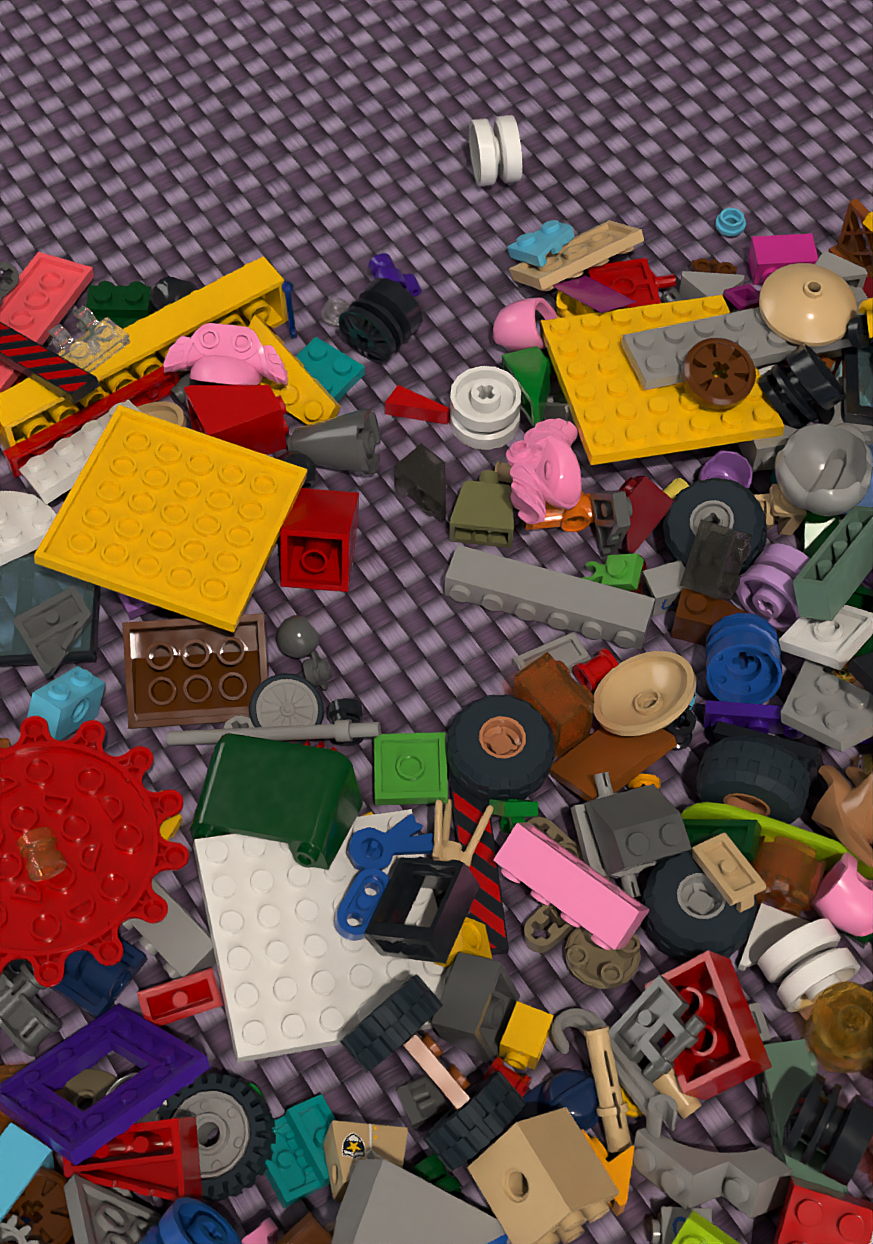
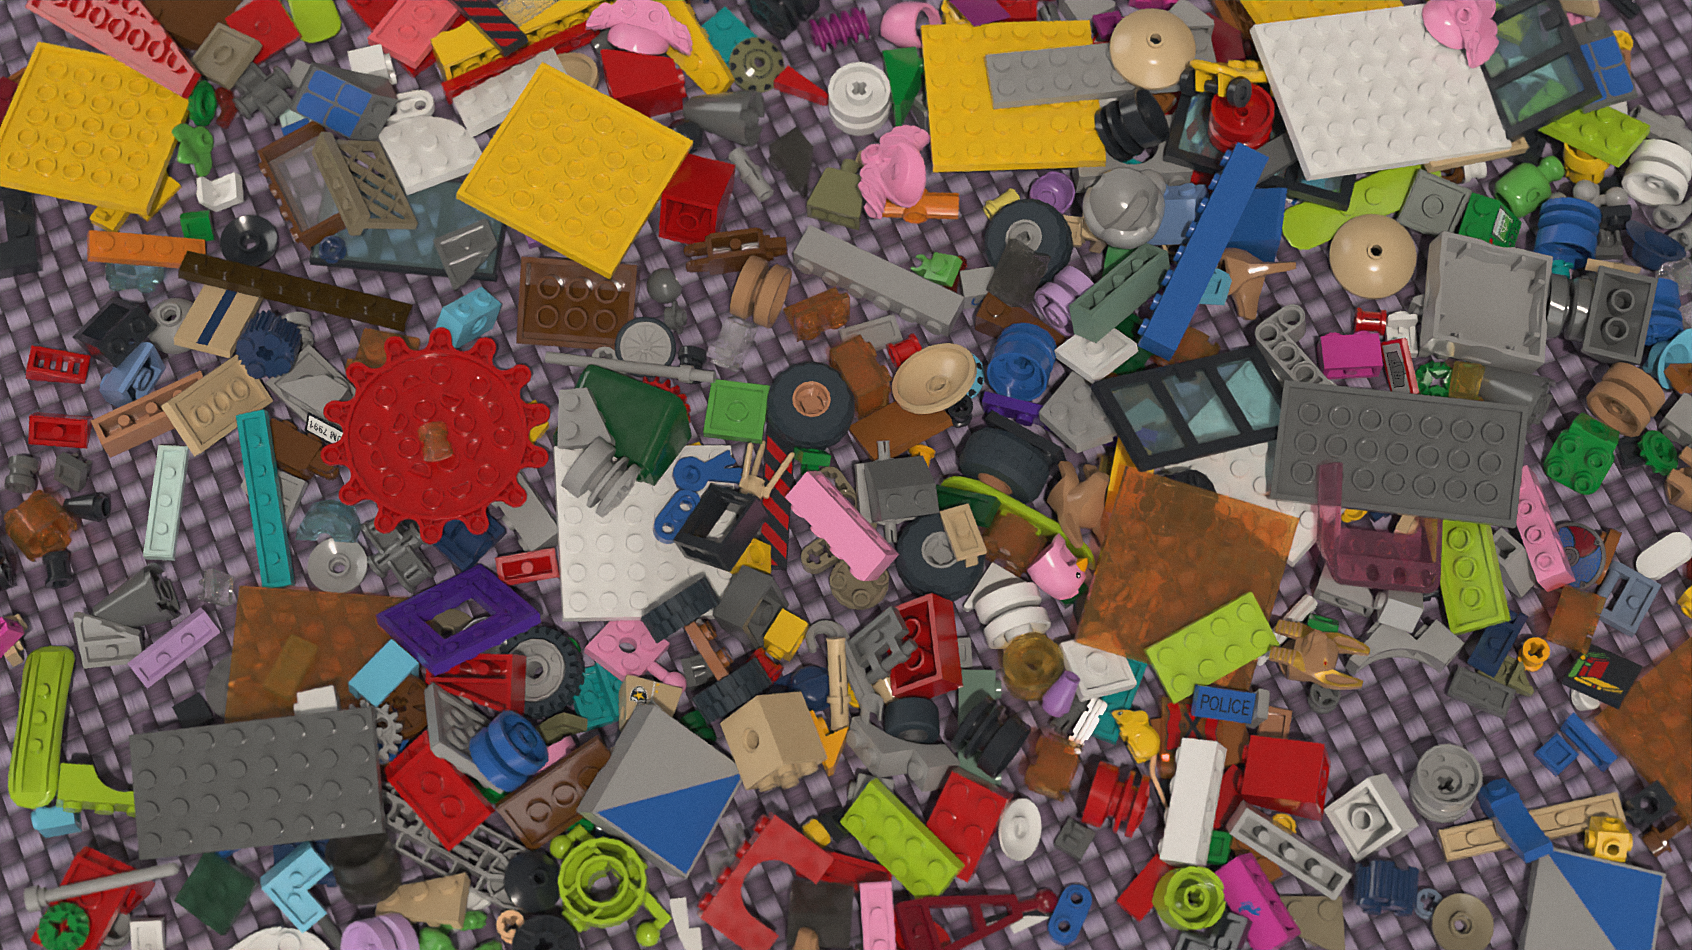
camera: 10 degrees right, 10 degrees up
dark grey wing [590,490,633,557] -> none
dark red slope [619,476,675,554] -> none
reddish brown wheel [681,338,756,410] -> none
none -> olive slope [535,712,588,745]
none -> light grey wing [557,387,615,450]
none -> light grey wheel [561,437,641,518]
none -> bright pink plate [584,620,687,693]
none -> reddish brown hinge [683,227,788,275]
none -> clear brick [706,315,759,373]
none -> light grey pin [728,147,774,202]
none -> olive dish [729,37,784,93]
none -> medium nougat wheel [730,255,792,329]
none -> clear orange bracket [783,287,850,342]
none -> magenta piece [808,7,870,52]
none -> black wheel [884,697,940,745]

